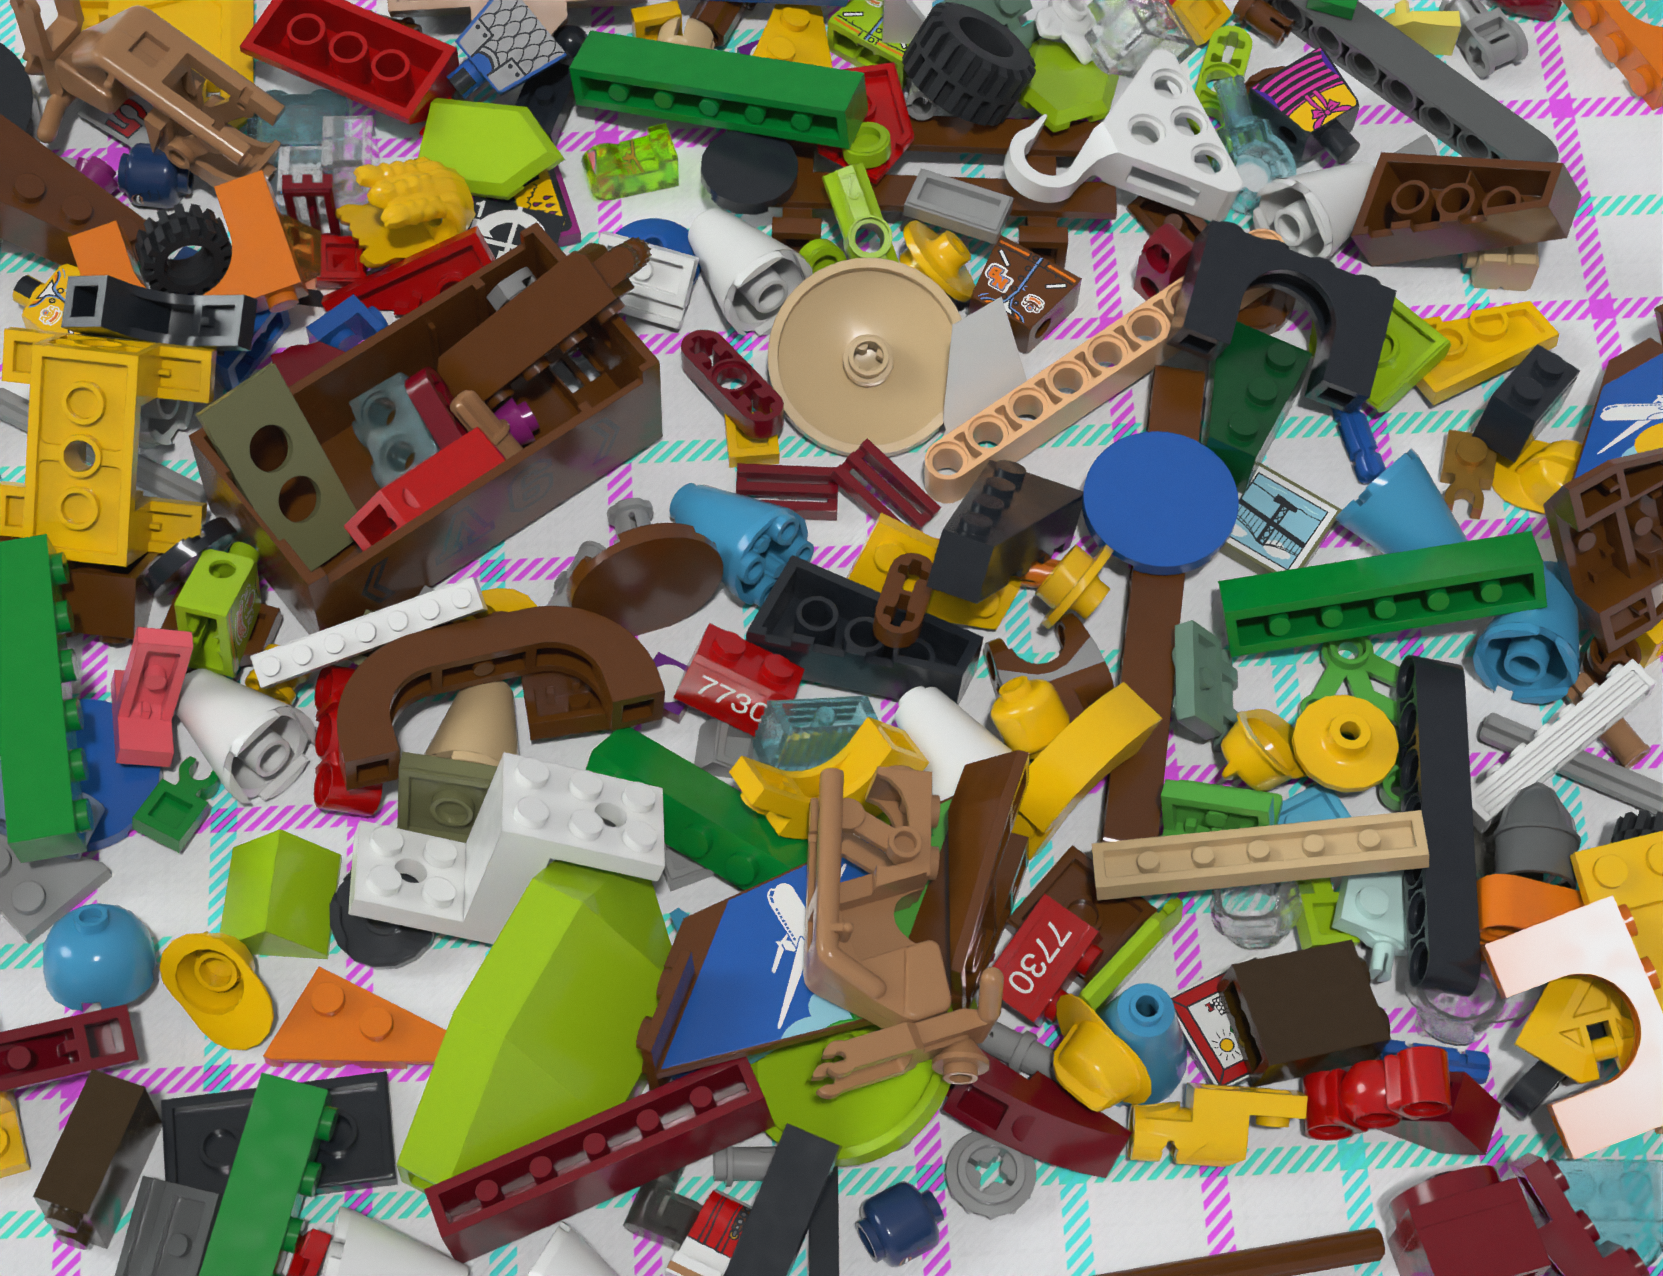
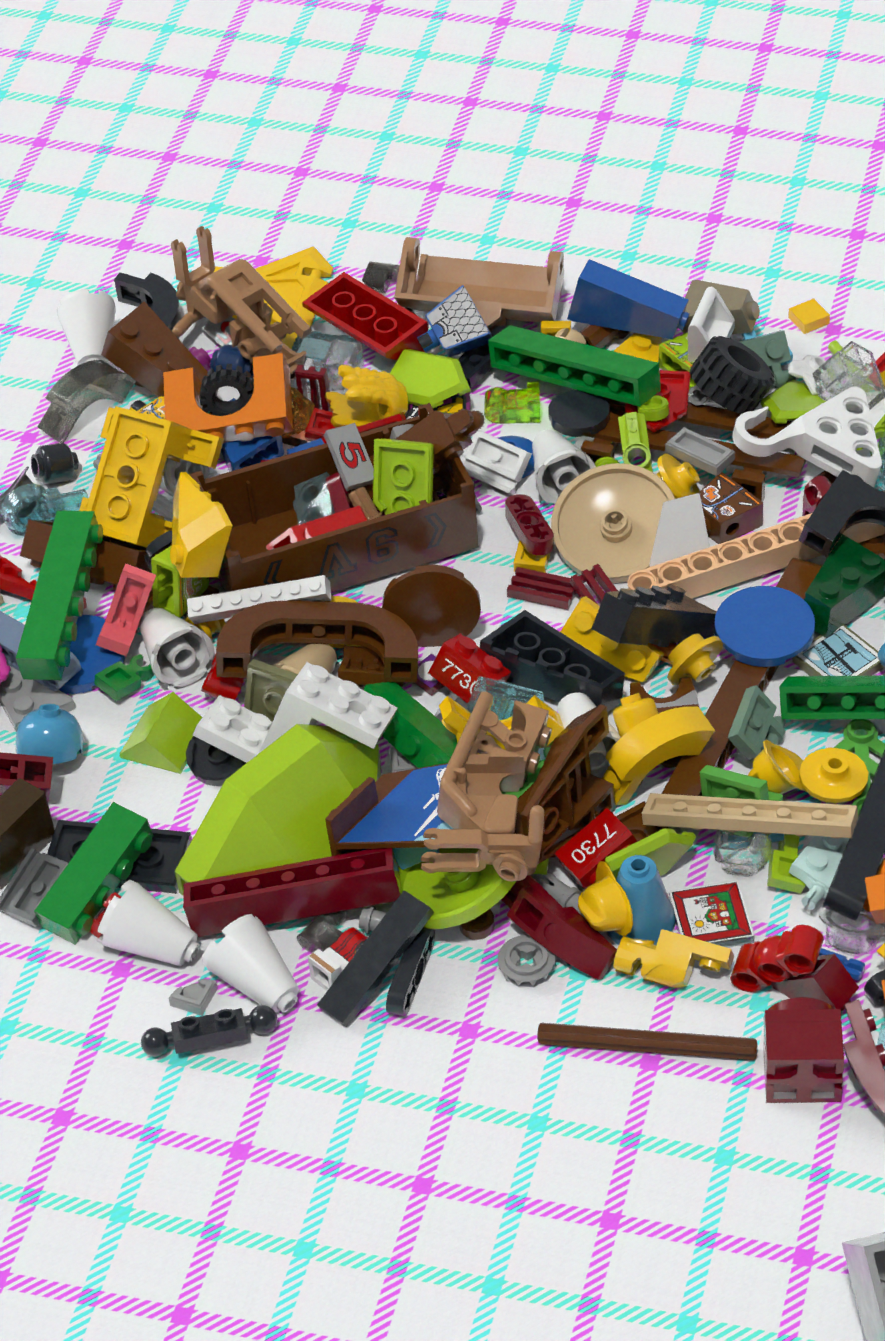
camera: 25 degrees right, 15 degrees down
black arch [61,275,258,356] -> none
yellow piece [159,931,274,1050] -> none
olive piece [195,363,357,572] -> none
orange wing [263,966,446,1069] -> none
dark azure cone [669,483,814,607] -> none
dark blue head [855,1181,944,1267] -> none
reddish brown beam [873,553,934,648] -> none
dark brown brick [1216,939,1391,1087] -> none
none -> yellow wedge [170,472,233,578]
none -> light grey tile [324,423,374,491]
none -> lime tile [373,439,433,515]

